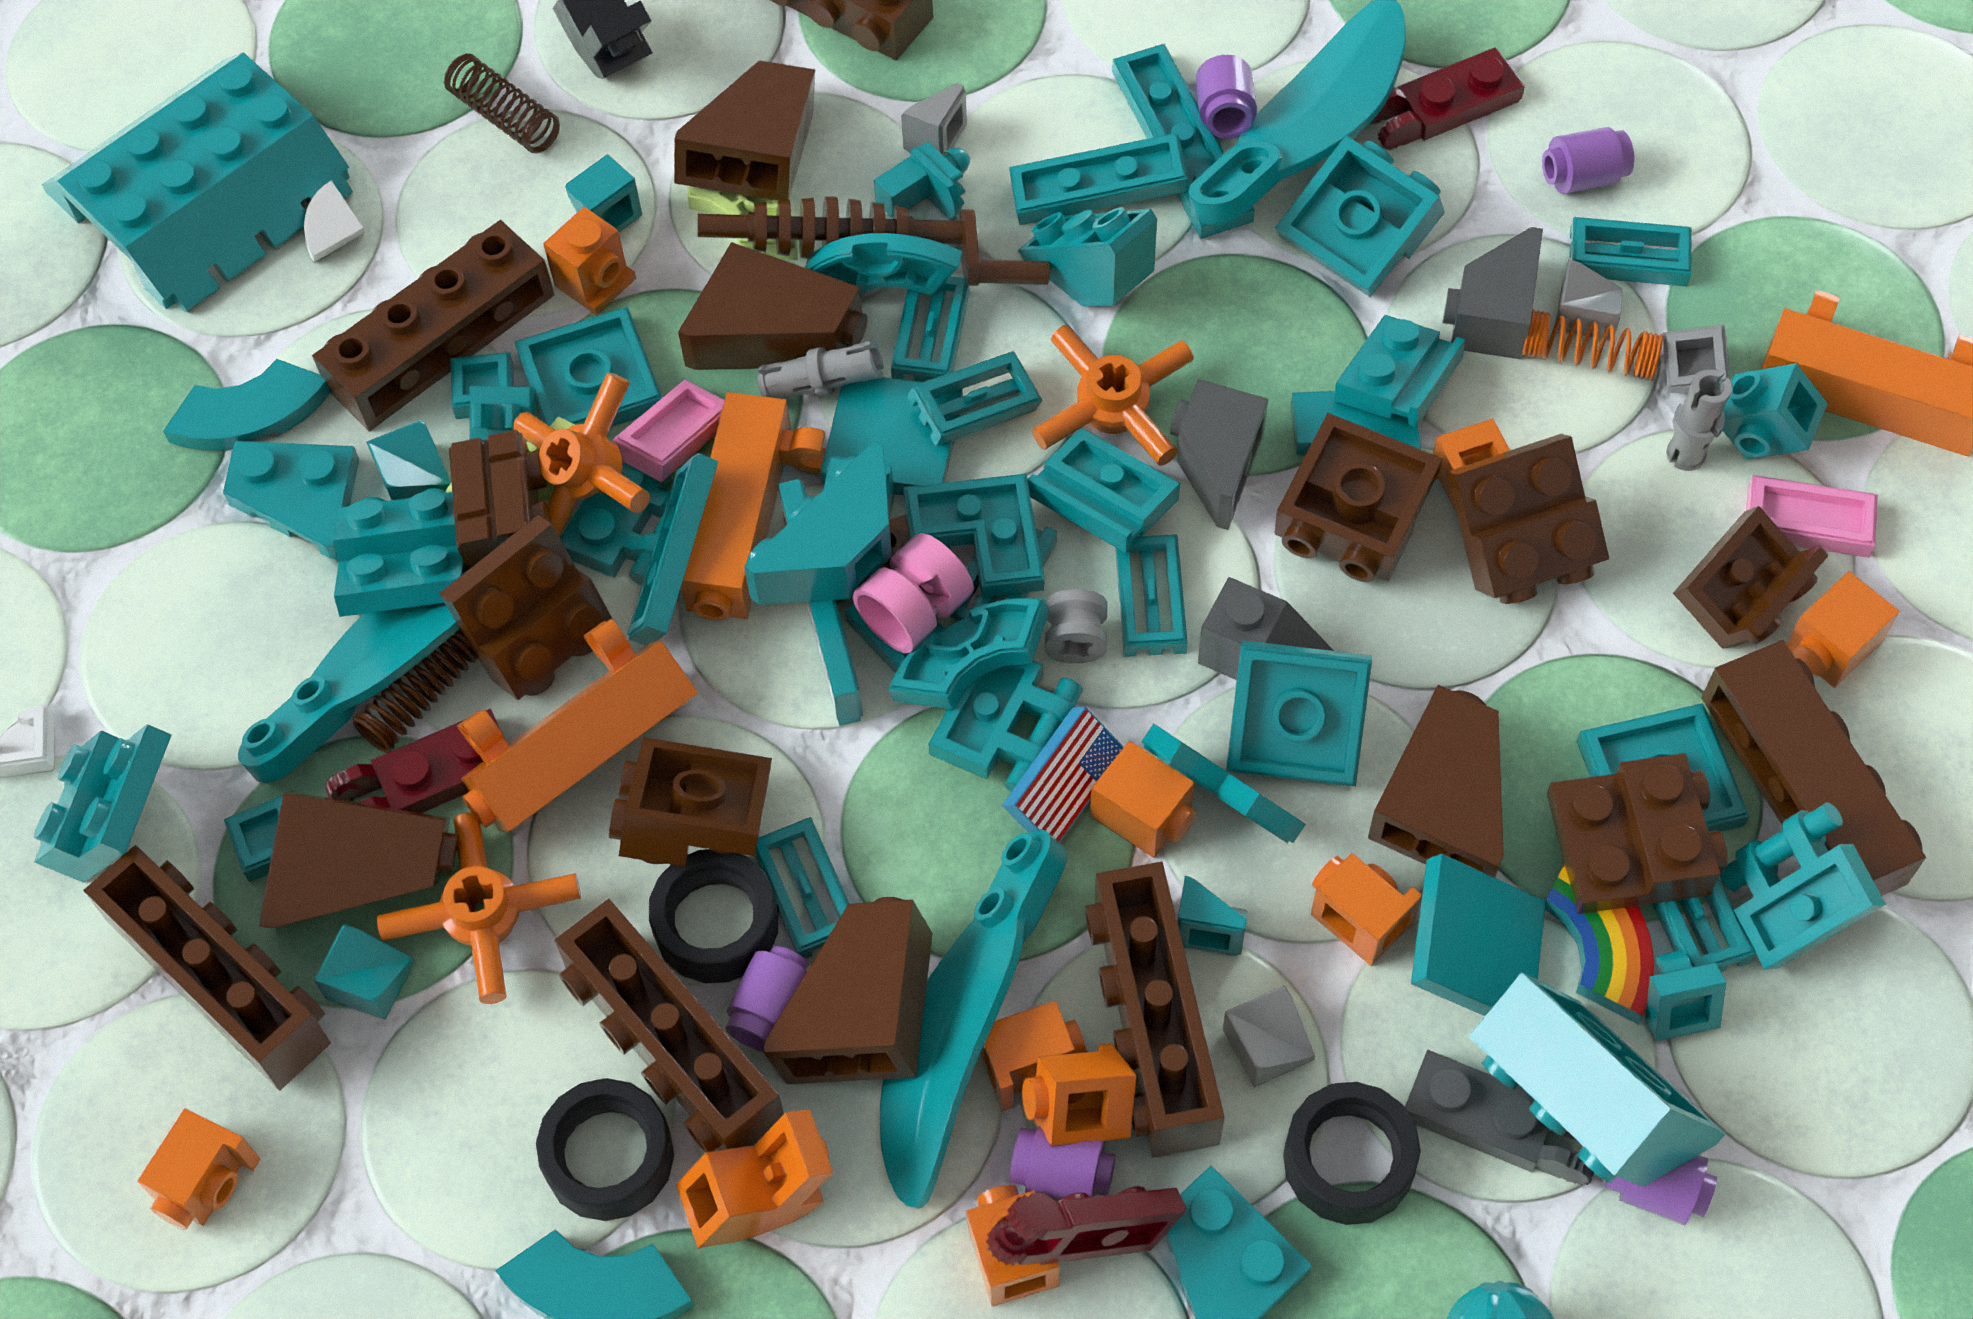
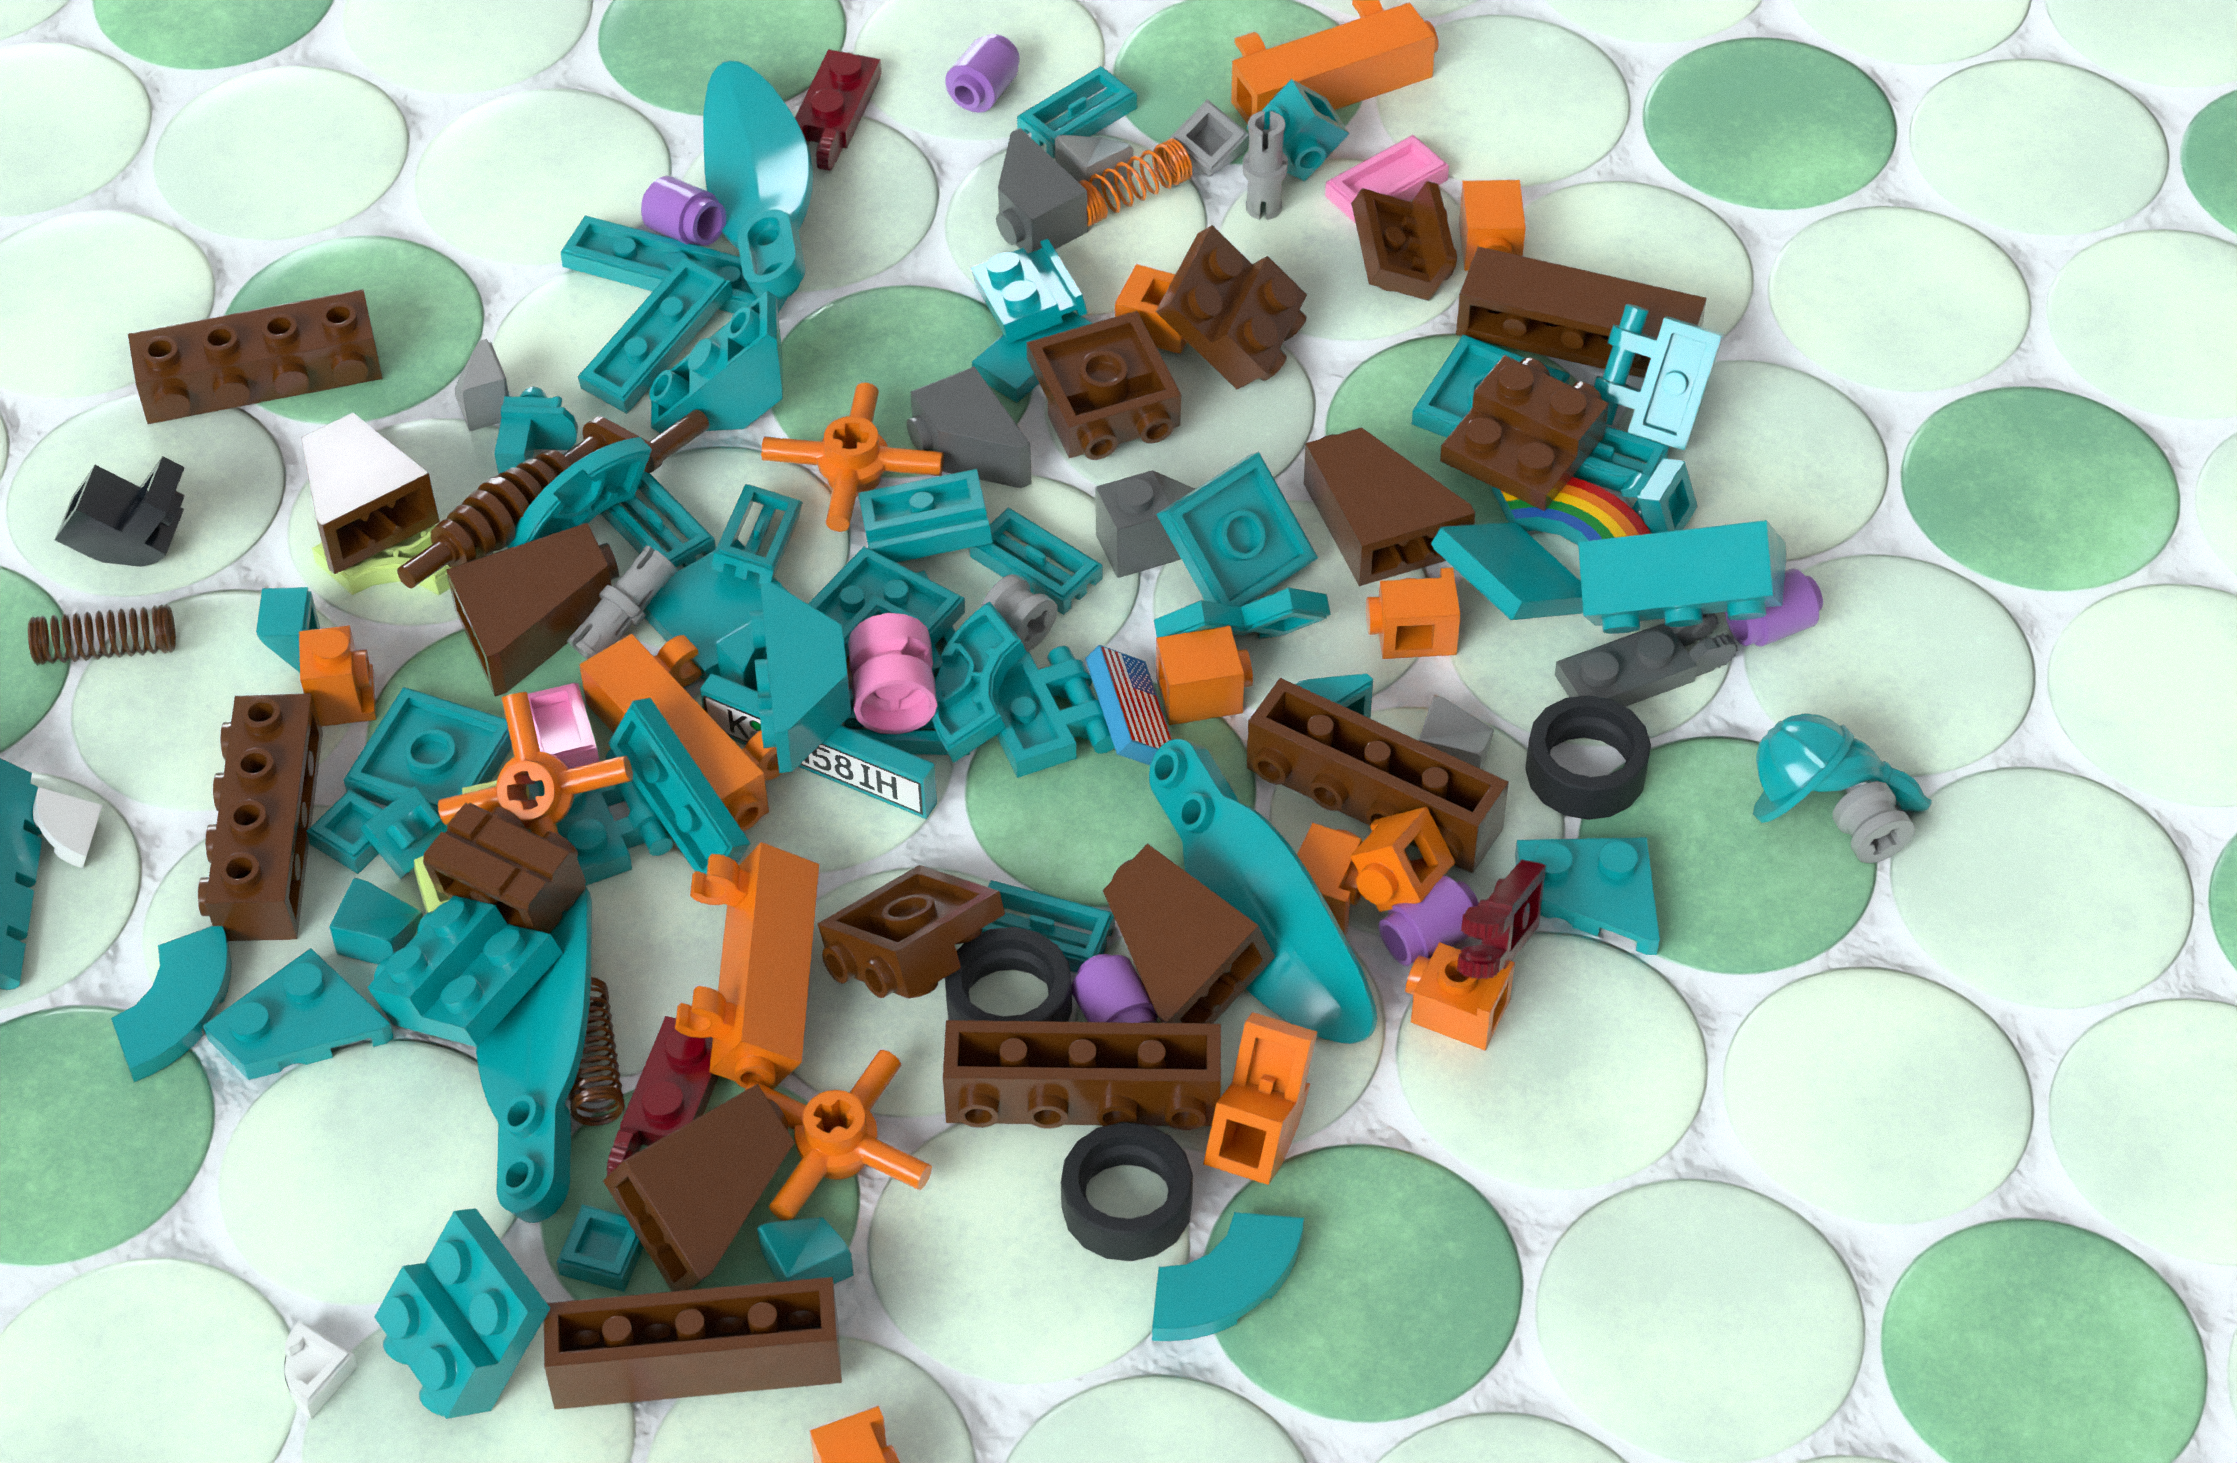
camera: 50 degrees left, 10 degrees down
reddish brown plate [439,515,614,700] -> none
teal plate [1275,135,1445,297] -> none

